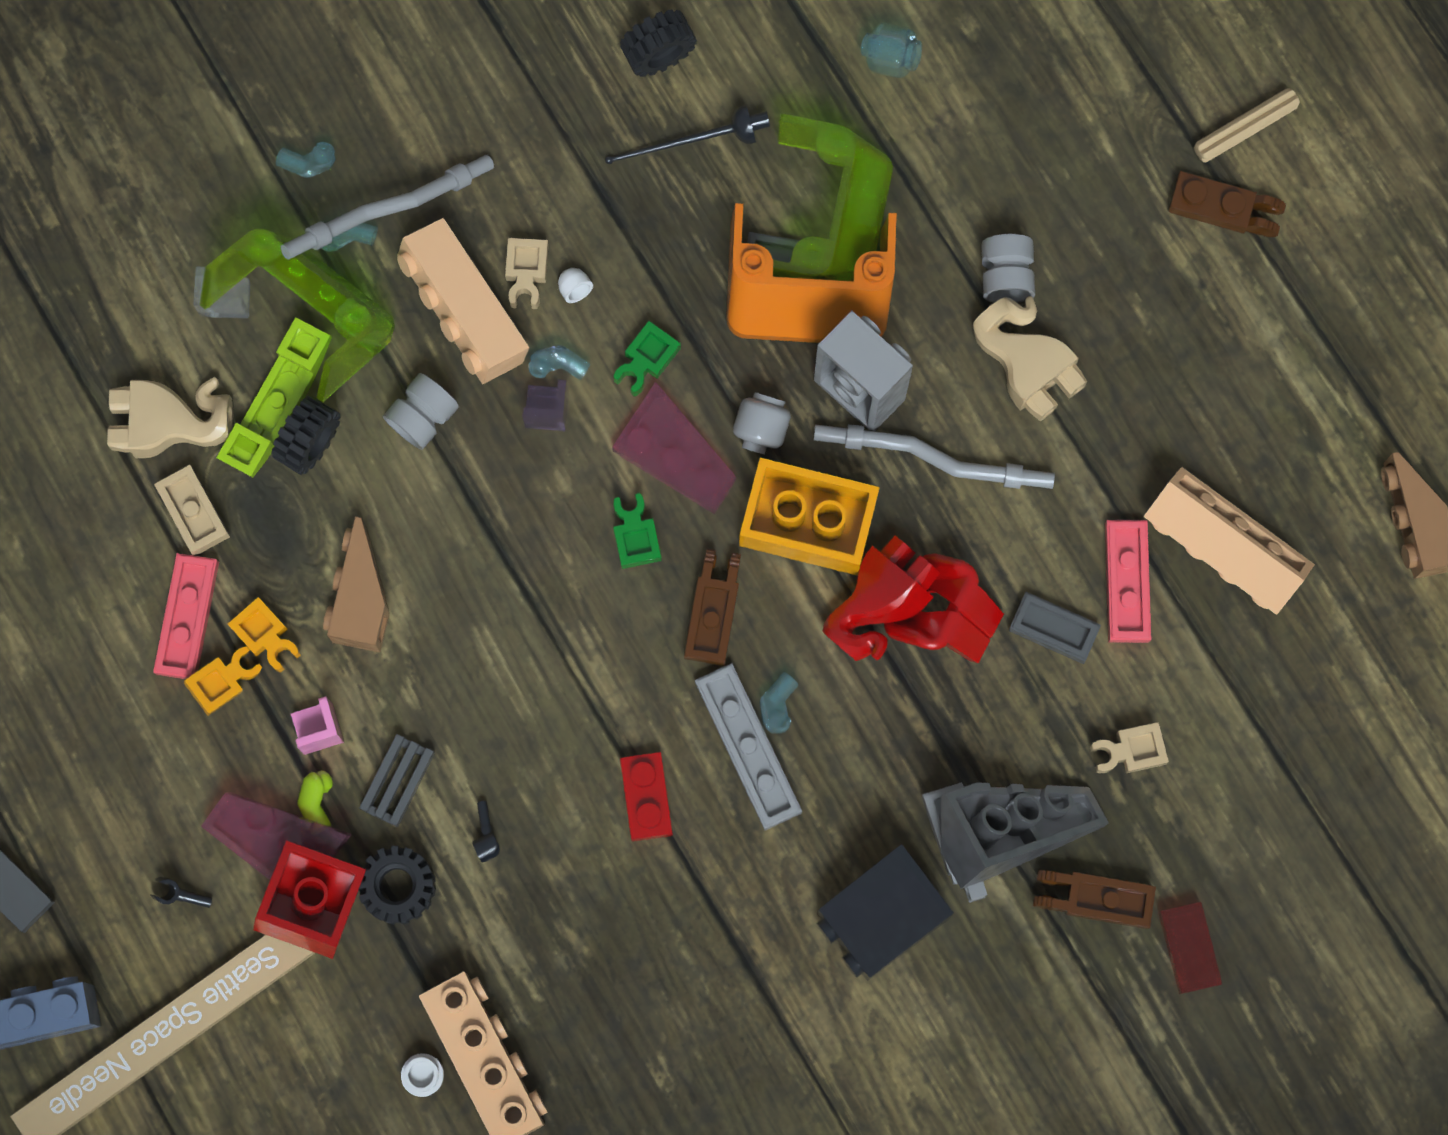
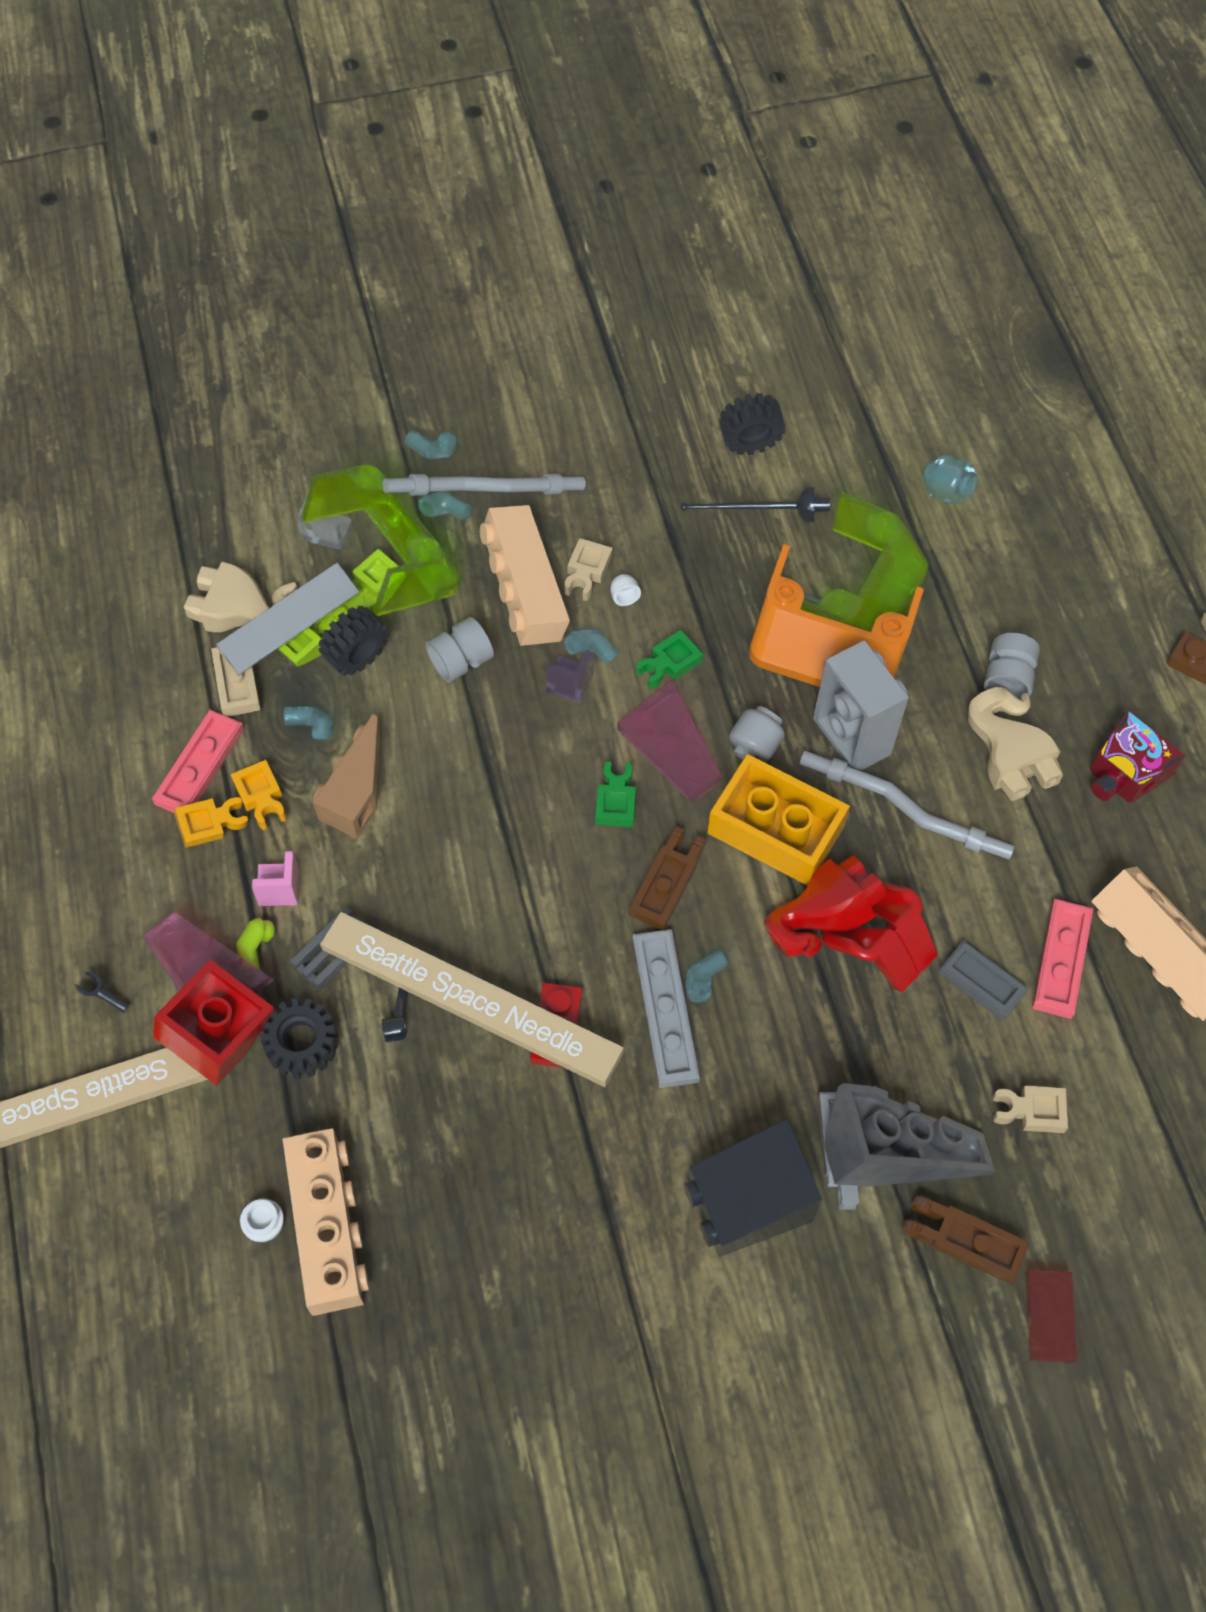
camera: 15 degrees right, 15 degrees down
none -> light grey tile [216,563,359,676]
none -> clear light blue arm [284,707,334,739]
none -> tan tile [320,912,624,1087]
none -> torso [1090,711,1186,803]

